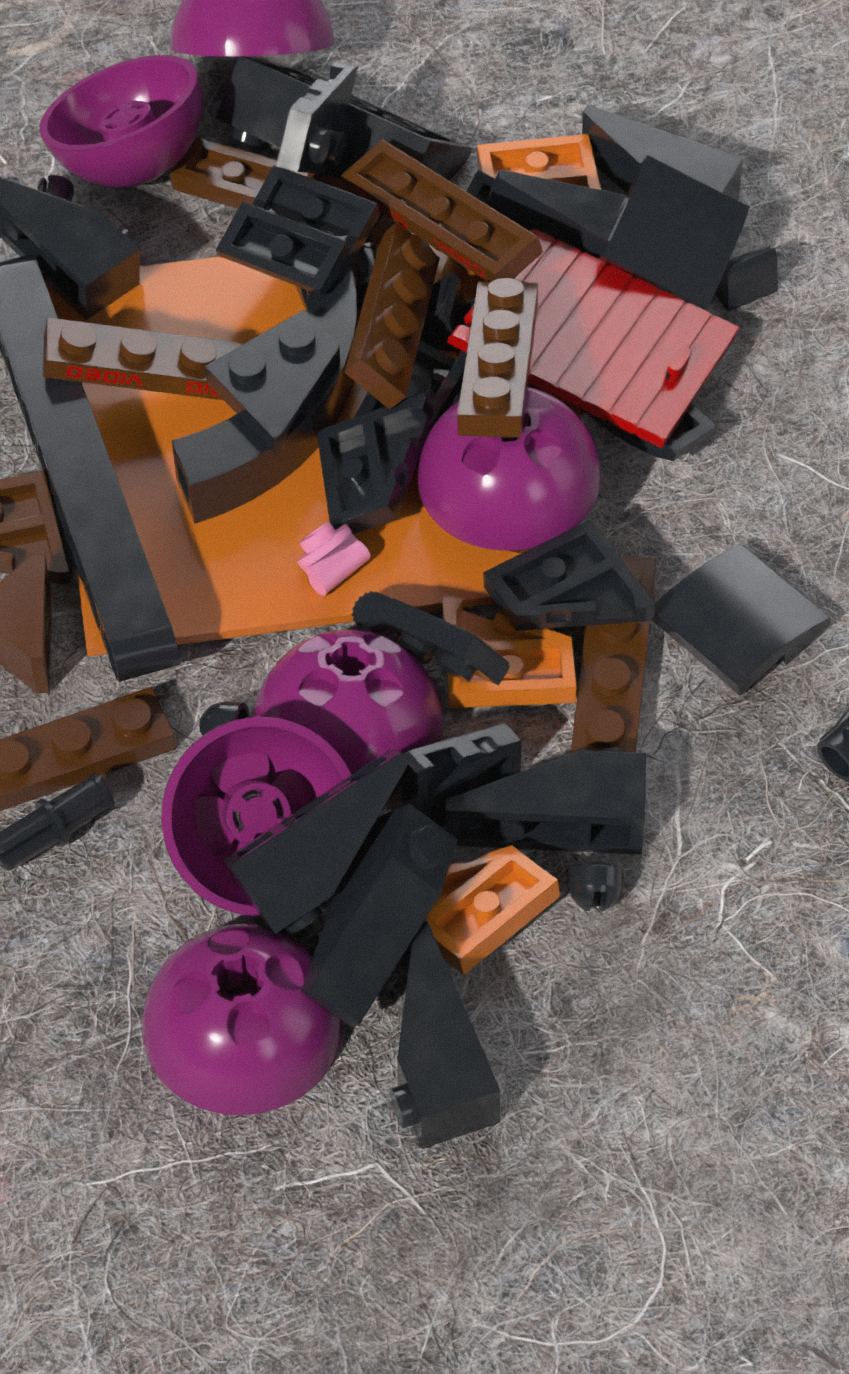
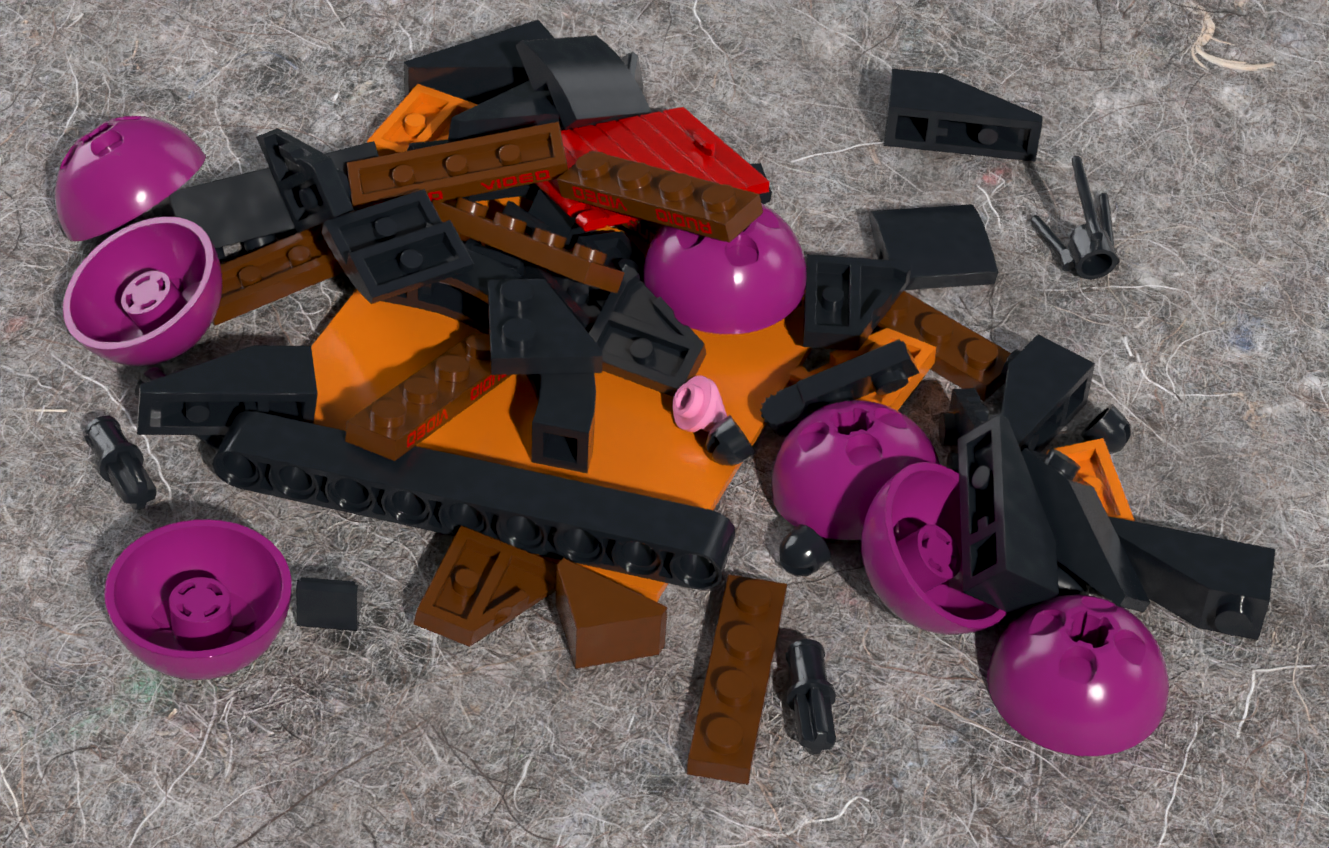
camera: 60 degrees left, 10 degrees down
none -> black hinge [706,415,756,466]

